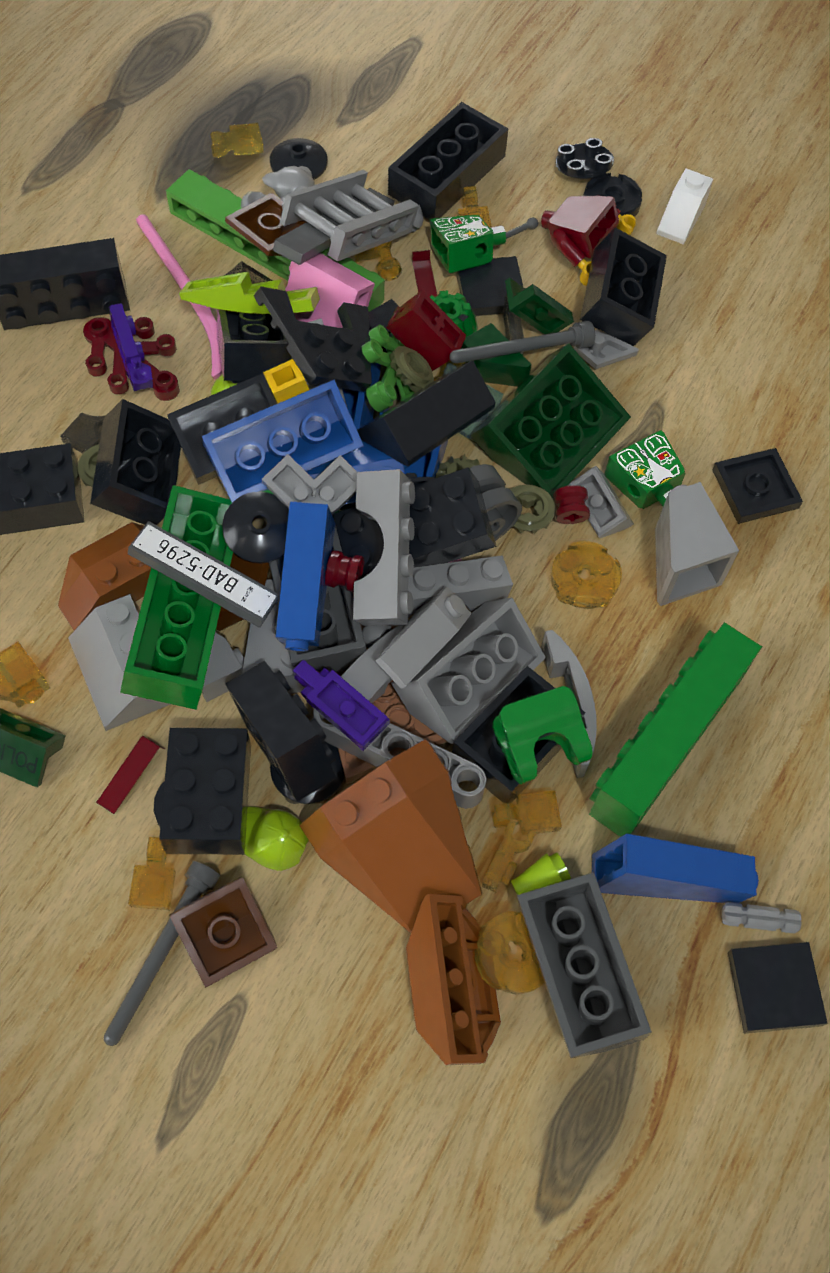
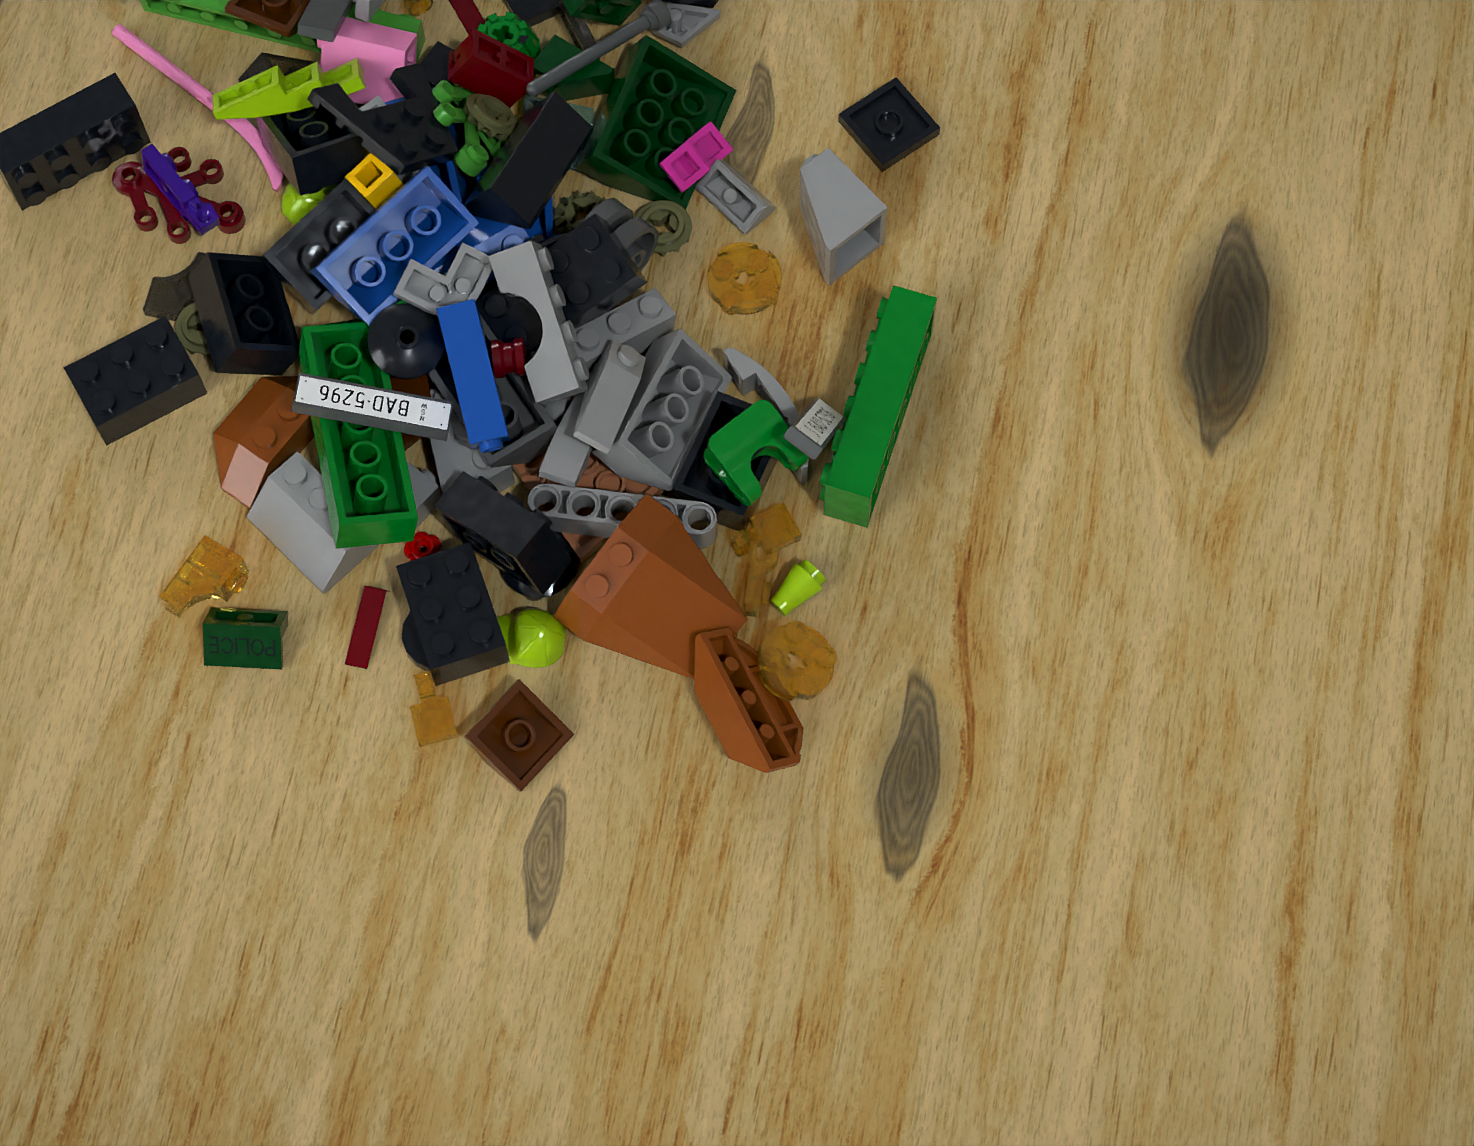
camera: 15 degrees left, 5 degrees up
dark grey piece [104,861,220,1046] -> none
dark purple hinge [293,660,390,751] -> none
dark grey slope [517,872,652,1059] -> none
dark red wheel [554,485,590,524] -> none
blue slope [592,834,759,903] -> none
green torso [604,430,685,509] -> none
light grey axle [721,902,802,933] -> none
black tile [727,942,828,1034] -> none
none -> red plate [404,532,442,561]
none -> dark pink slope [659,121,733,193]
none -> tile [783,396,845,460]

